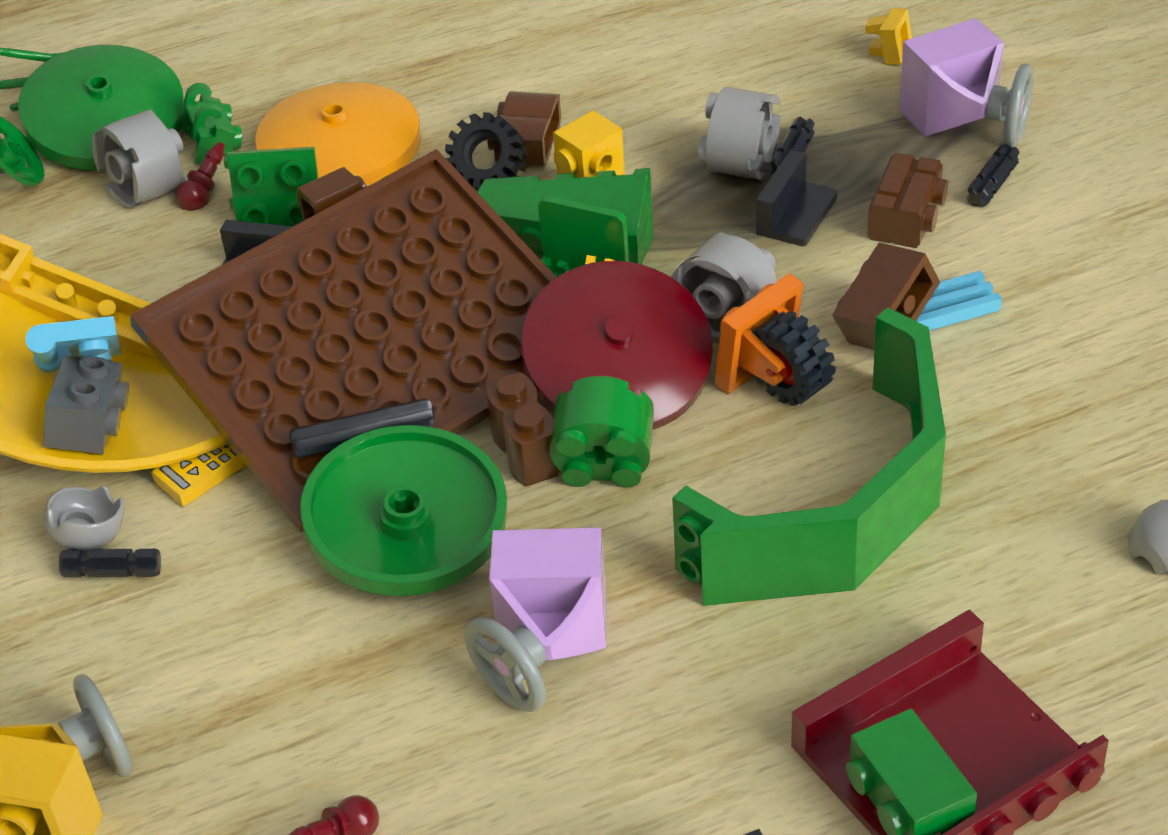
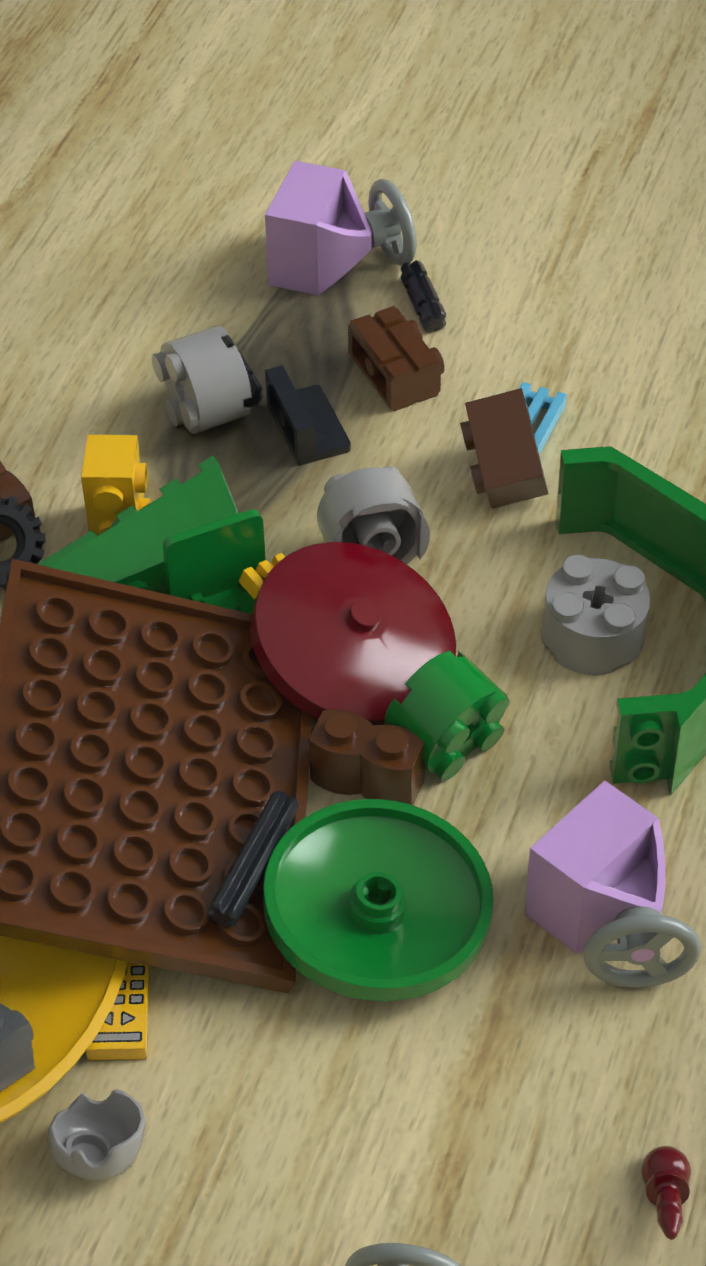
camera: 50 degrees left, 5 degrees up
black axle [59,548,161,578] -> none
plate [714,273,836,406] -> none
yellow tile [865,8,912,65] -> none
none -> light grey brick [541,555,650,675]

